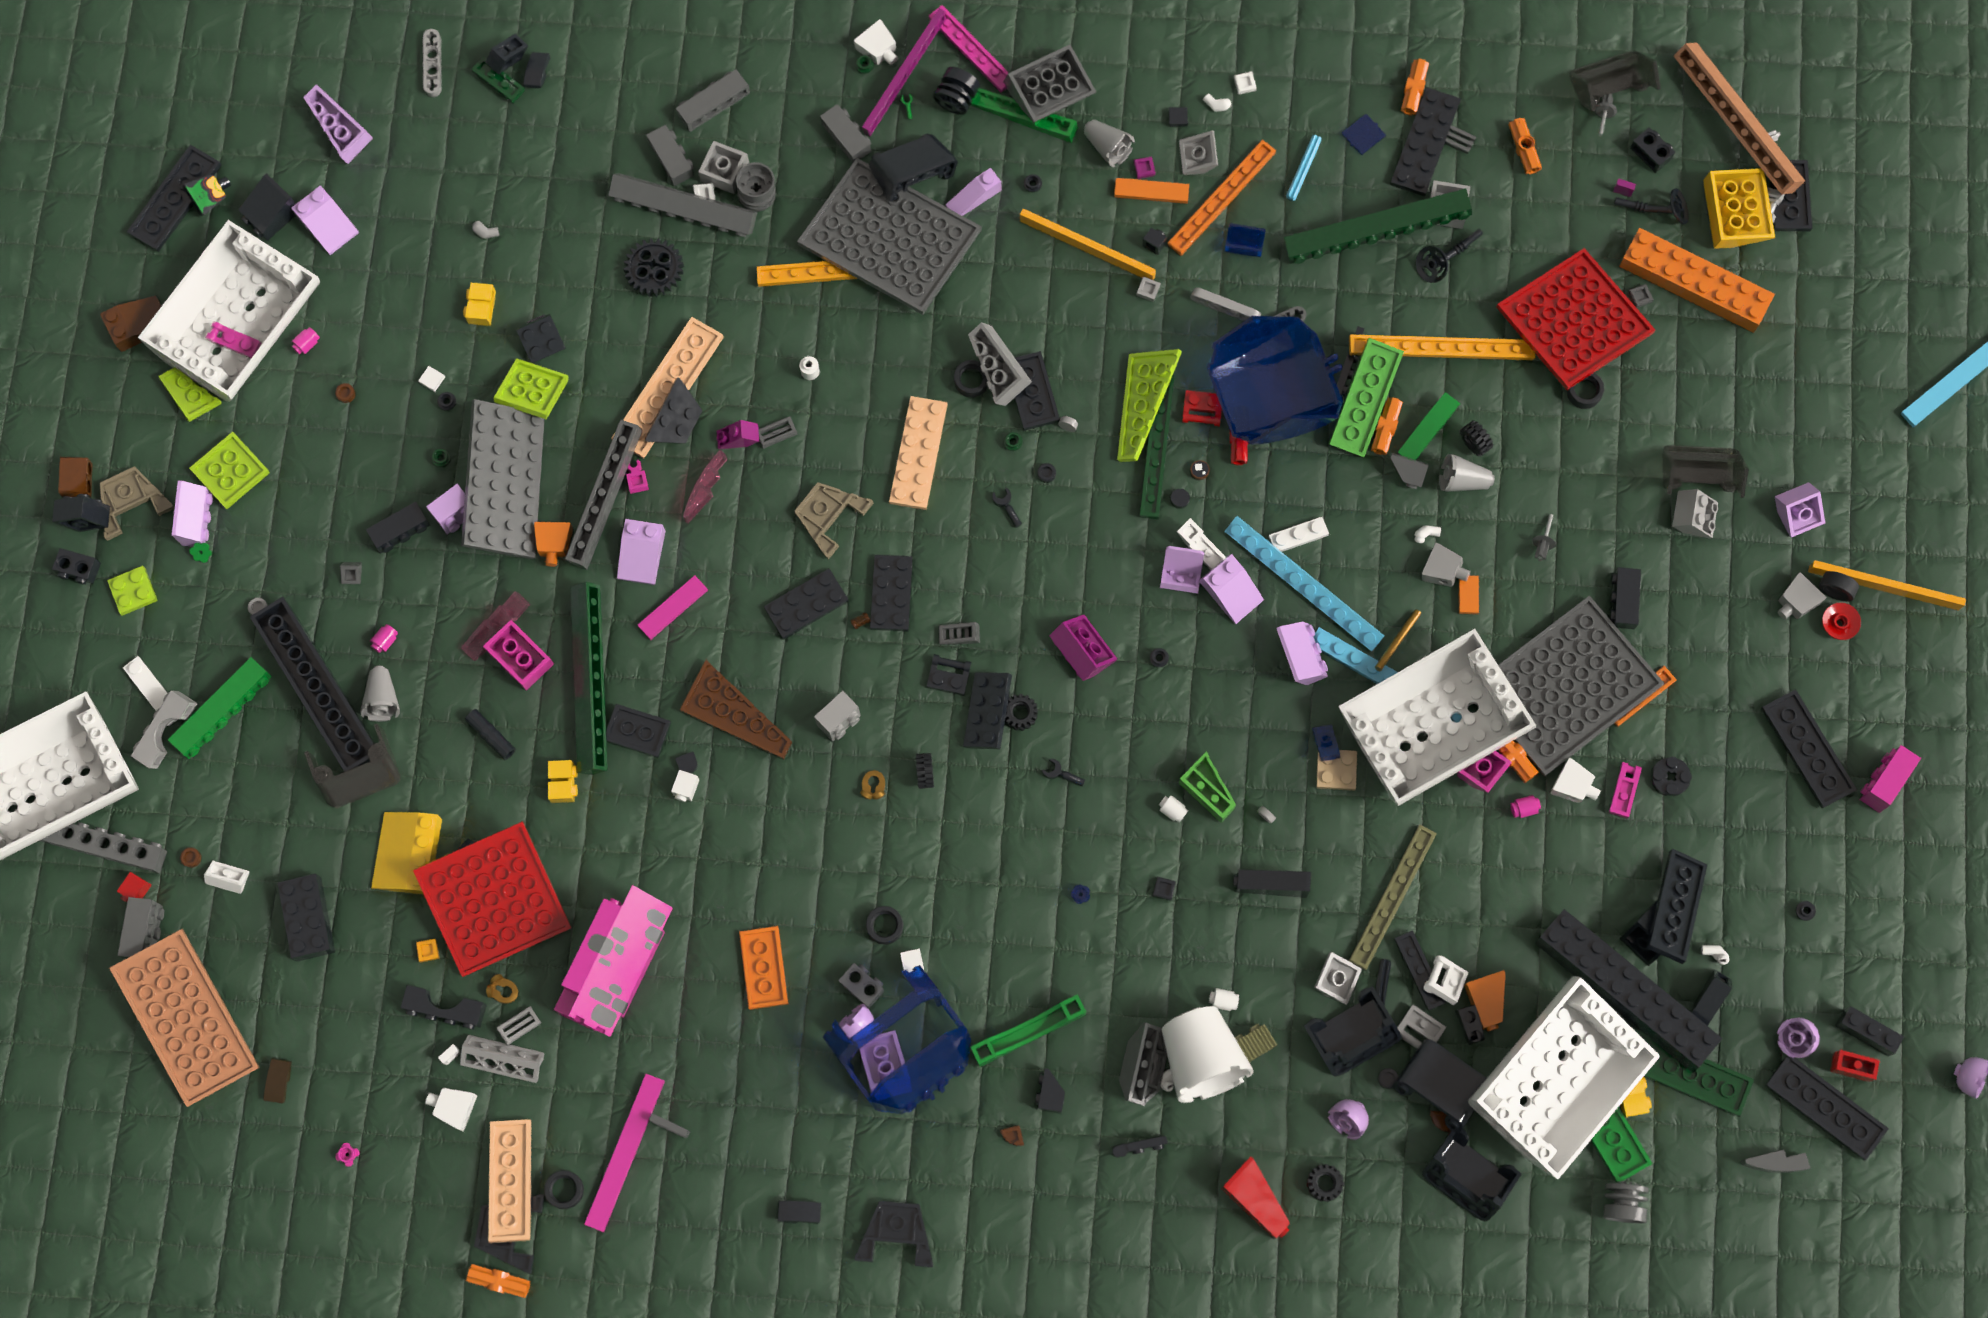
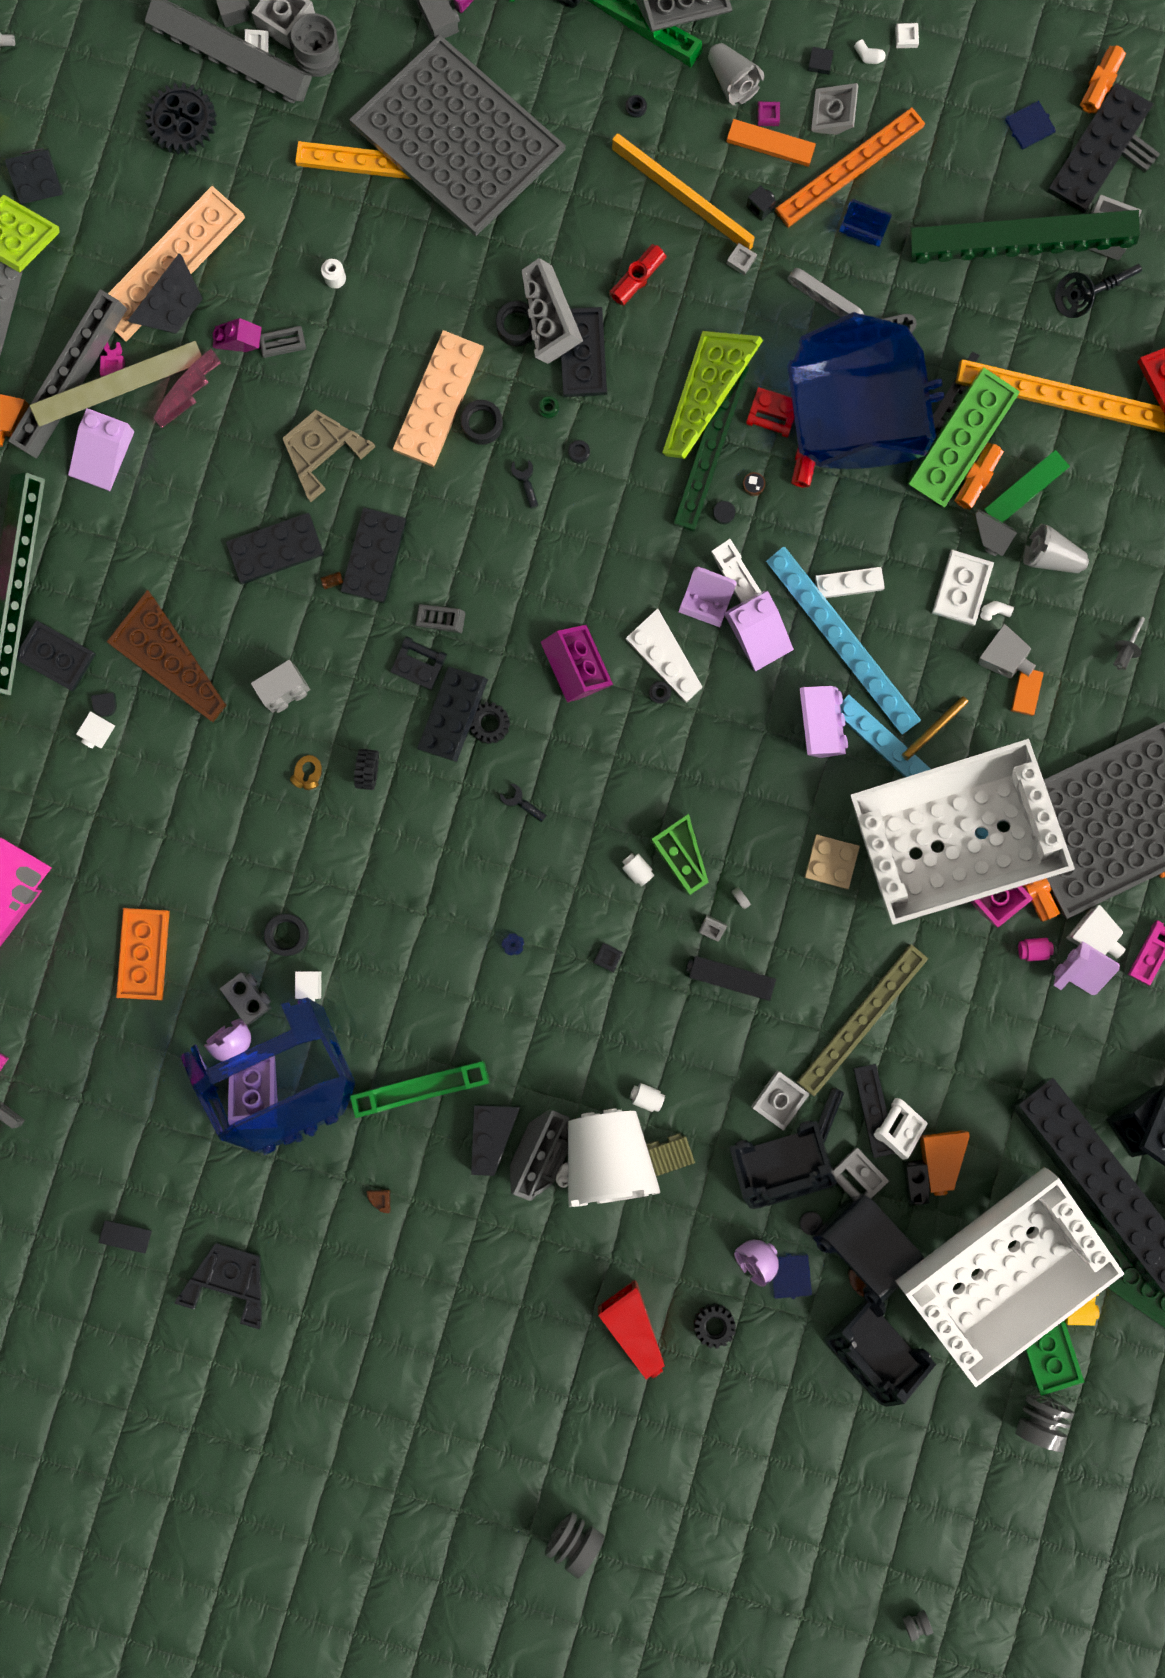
camera: 10 degrees right, 10 degrees up
dark pink tile [638,576,708,640] -> none
black windscreen [869,133,958,202] -> none
lavender slope [946,168,1001,216] -> none
black slope [1035,1068,1065,1114] -> none
light grey tile [1058,416,1078,432] -> none
black hinge [1112,1135,1168,1158] -> none
medium azure axle [1286,135,1321,201] -> none
clear blue plate [1313,724,1340,762] -> none
black tyre [1459,420,1493,457] -> none
none -> tile [29,341,204,427]
none -> black tyre [461,400,503,445]
none -> black wedge [471,1104,521,1176]
none -> red piece [609,244,666,306]
none -> white wing [626,609,702,703]
none -> light grey slope [698,915,727,942]
none -> clear blue piece [773,1254,812,1299]
none -> white tile [932,550,994,626]
none -> lavender bracket [1053,941,1120,995]

